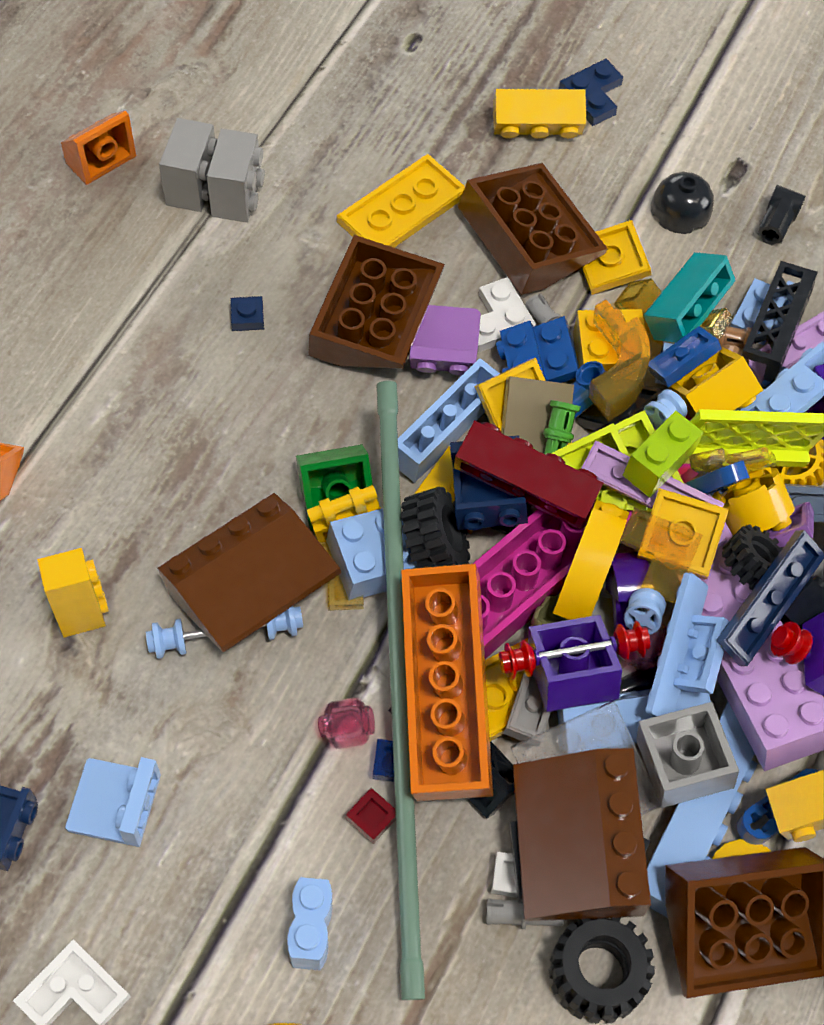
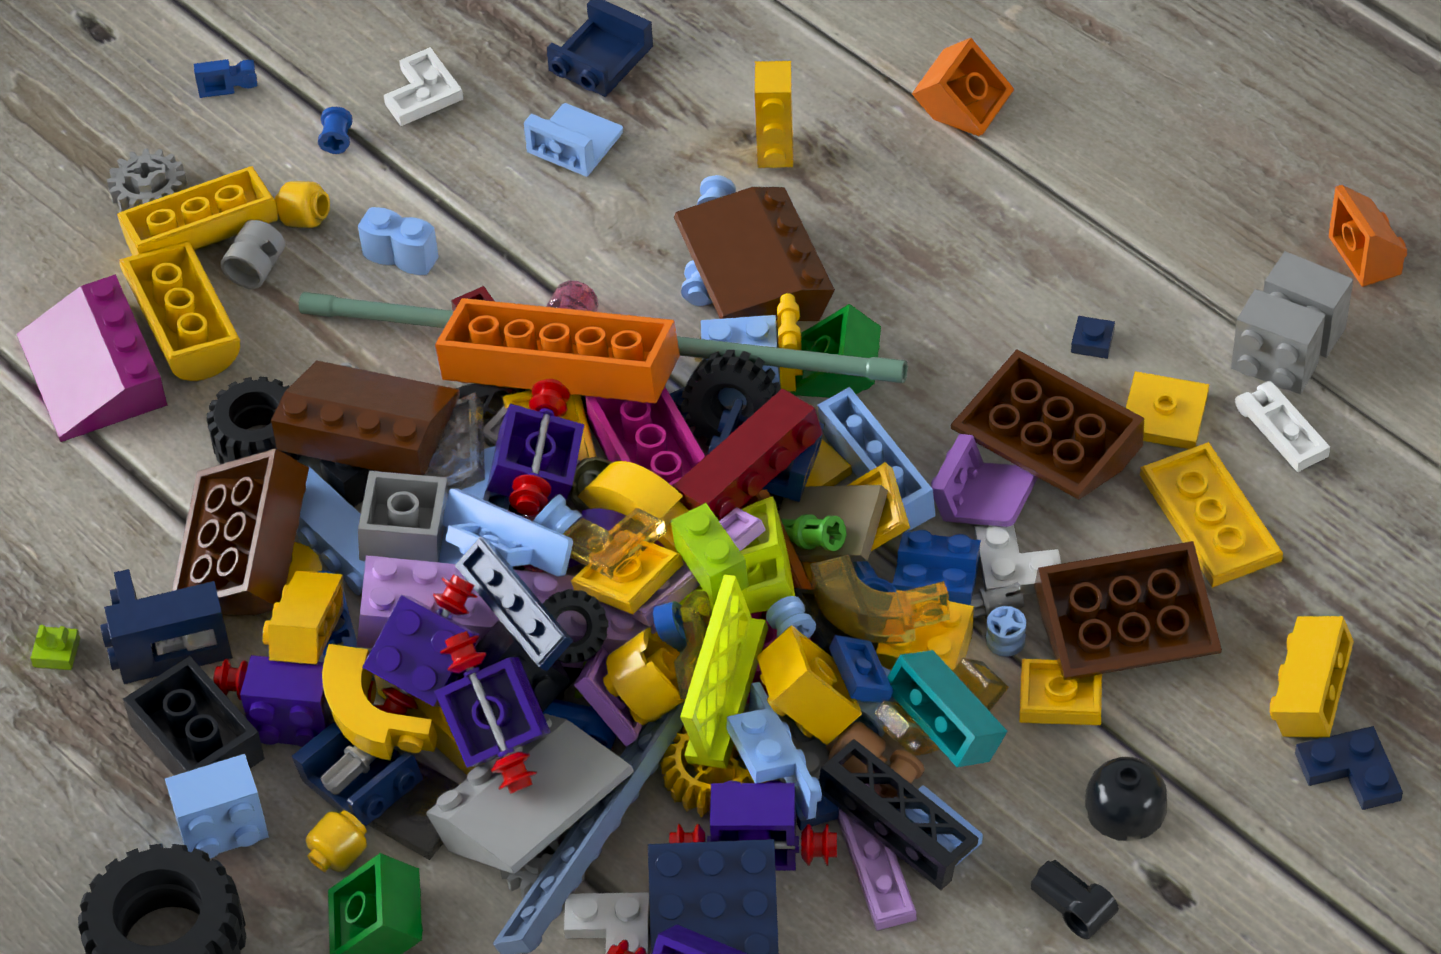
camera: 115 degrees right, 10 degrees down
none -> light blue wheel [986,606,1026,657]
none -> yellow plate [1126,371,1210,449]
none -> white plate [1235,381,1330,472]

